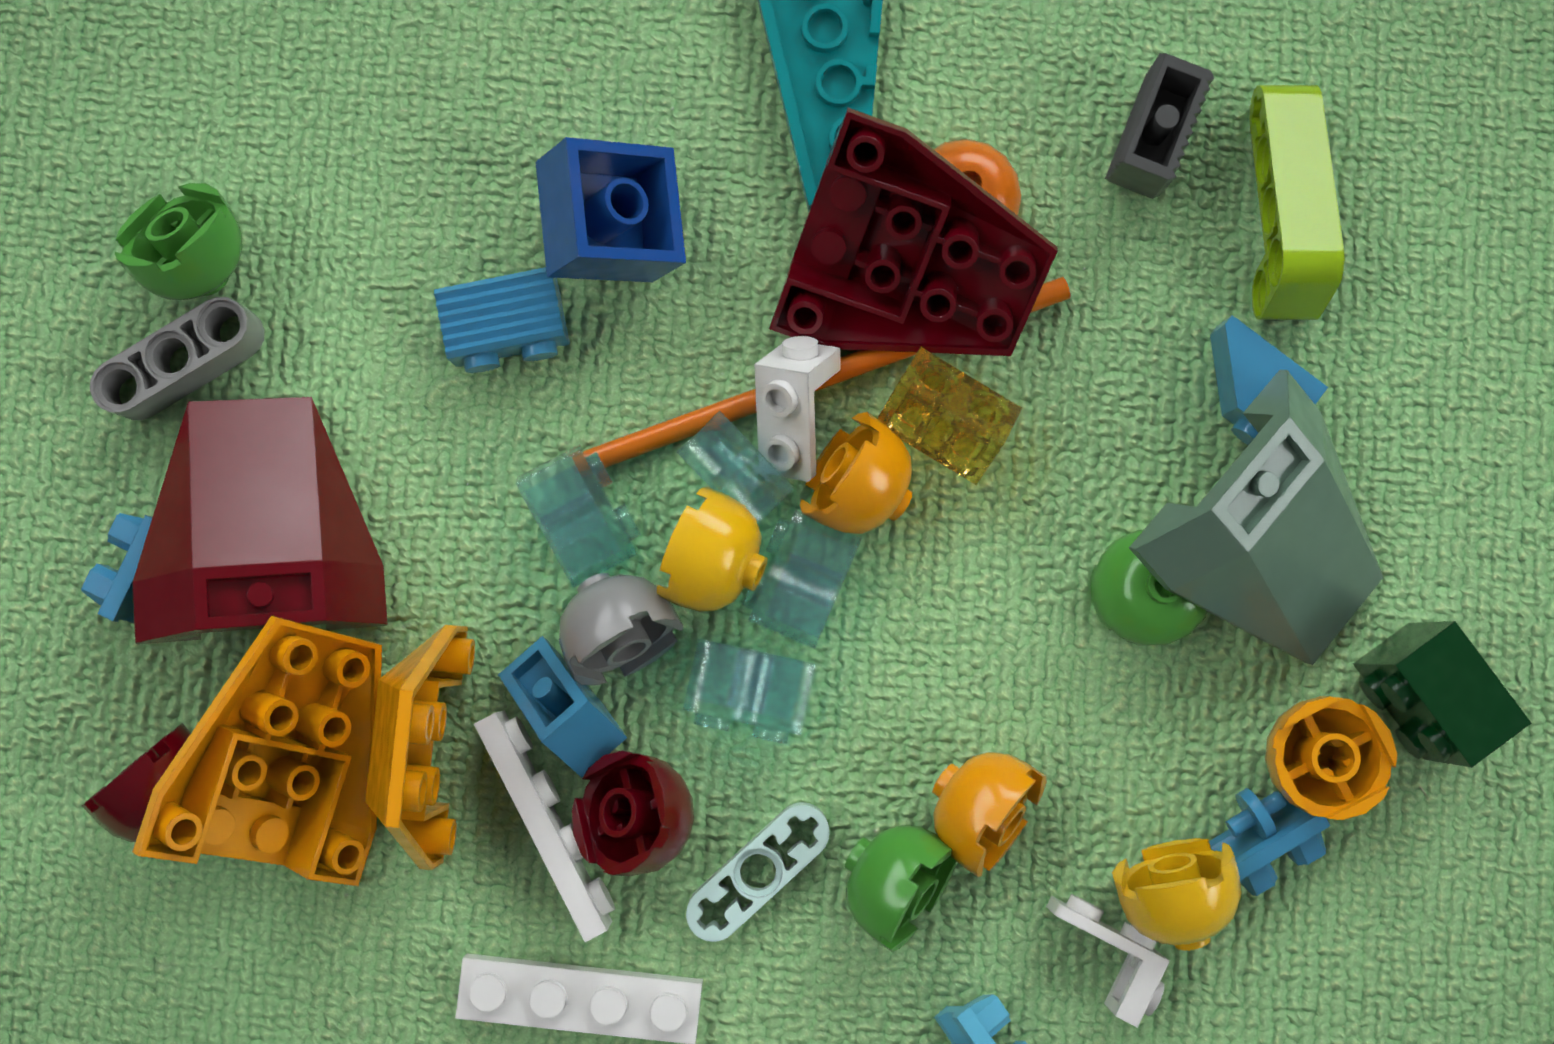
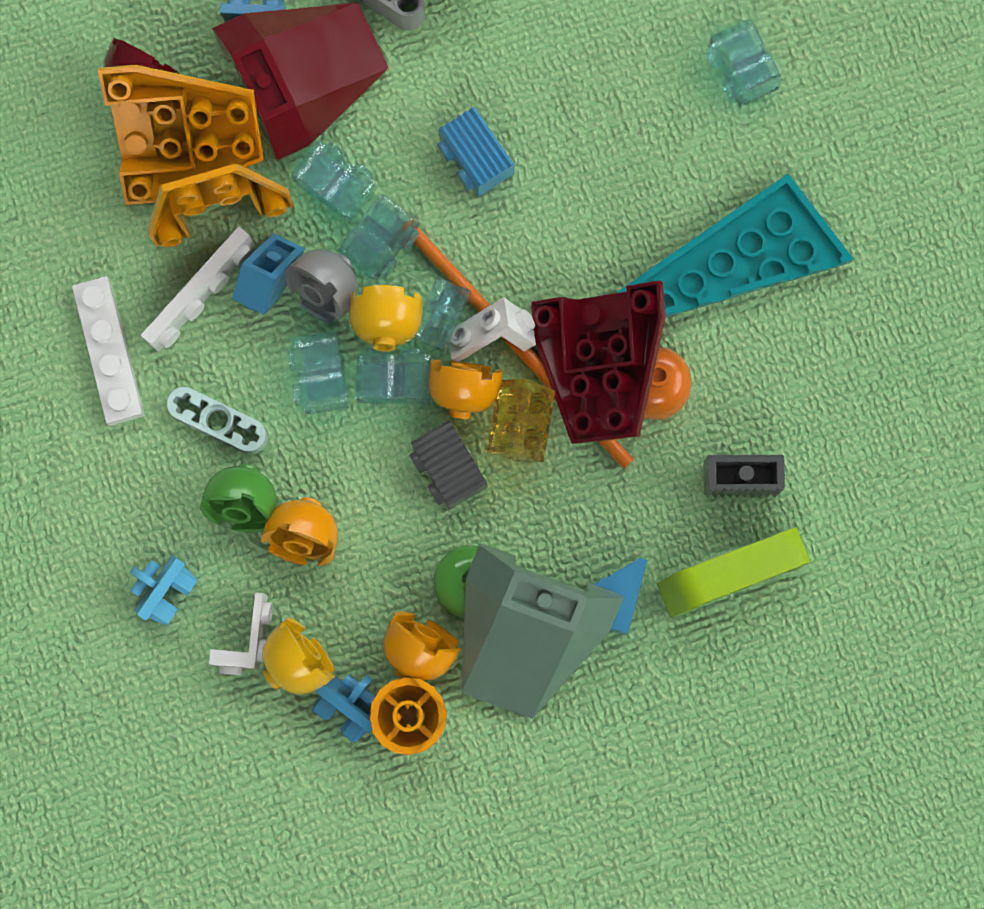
camera: 75 degrees right, 5 degrees down
blue brick [535,137,686,283] -> none
dark red cylinder [572,750,694,876] -> none
dark green brick [1353,621,1531,768] -> none
none -> clear light blue brick [291,140,376,223]
none -> light orange cylinder [383,611,461,681]
none -> dark grey brick [409,420,488,510]

